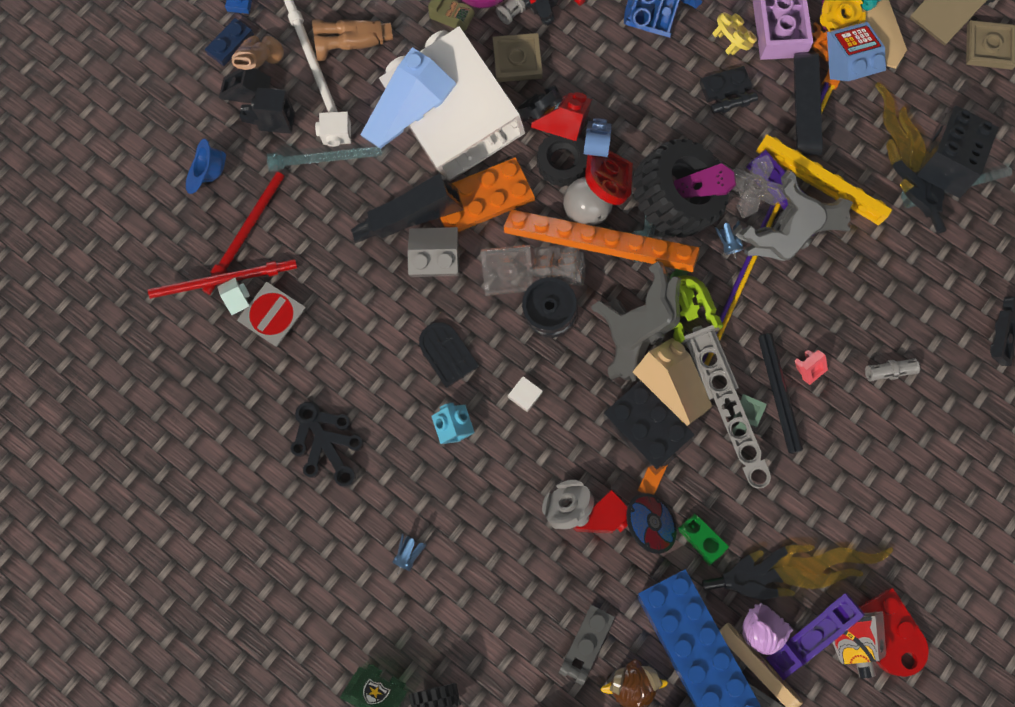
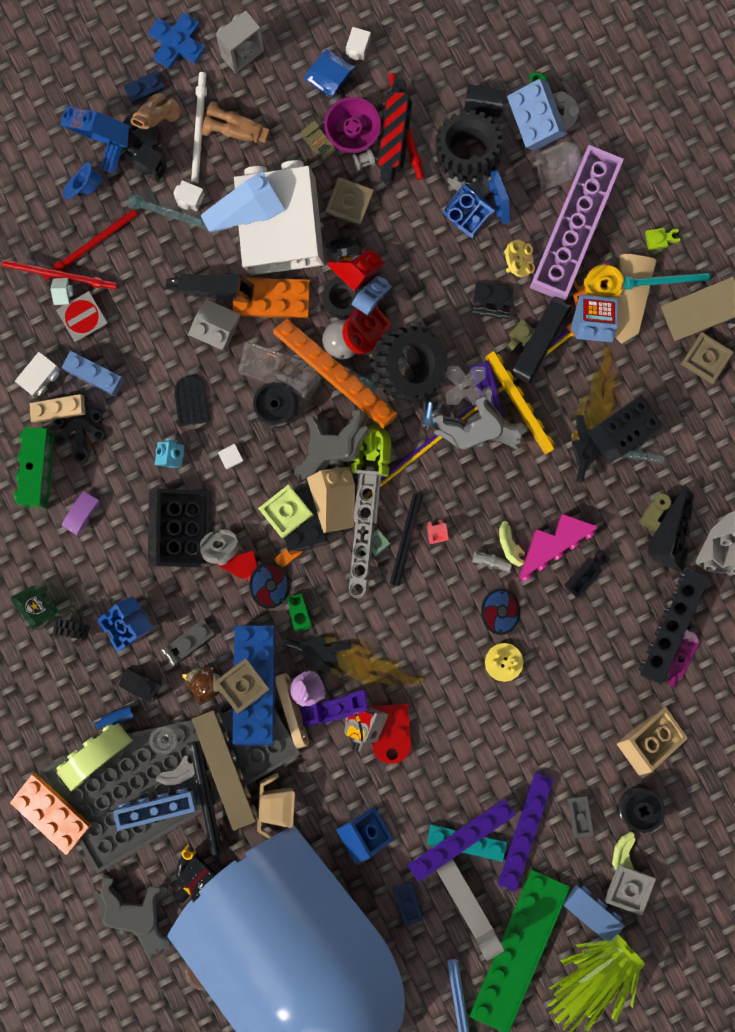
camera: 25 degrees right, 10 degrees up
flat silver piece [392,533,426,574] -> none
magenta piece [674,163,736,199] -> none
none -> green brick [14,427,55,510]
none -> white piece [15,352,60,399]
none -> tan plate [29,394,85,423]
none -> blue piece [60,106,130,173]
none -> medium blue brick [61,351,125,397]
none -> medium lavender slope [62,491,100,536]
none -> blue brick [97,596,153,652]
none -> black slope [148,488,211,568]
none -> dark tan plate [214,658,270,715]
none -> yellowish green tile [258,484,313,539]
none -> shield [481,588,520,635]
none -> light yellow plate [485,643,524,682]
none -> yellowish green piece [499,521,525,566]
none -> olive plate [505,319,535,353]
none -> dark pink slope [518,514,597,582]

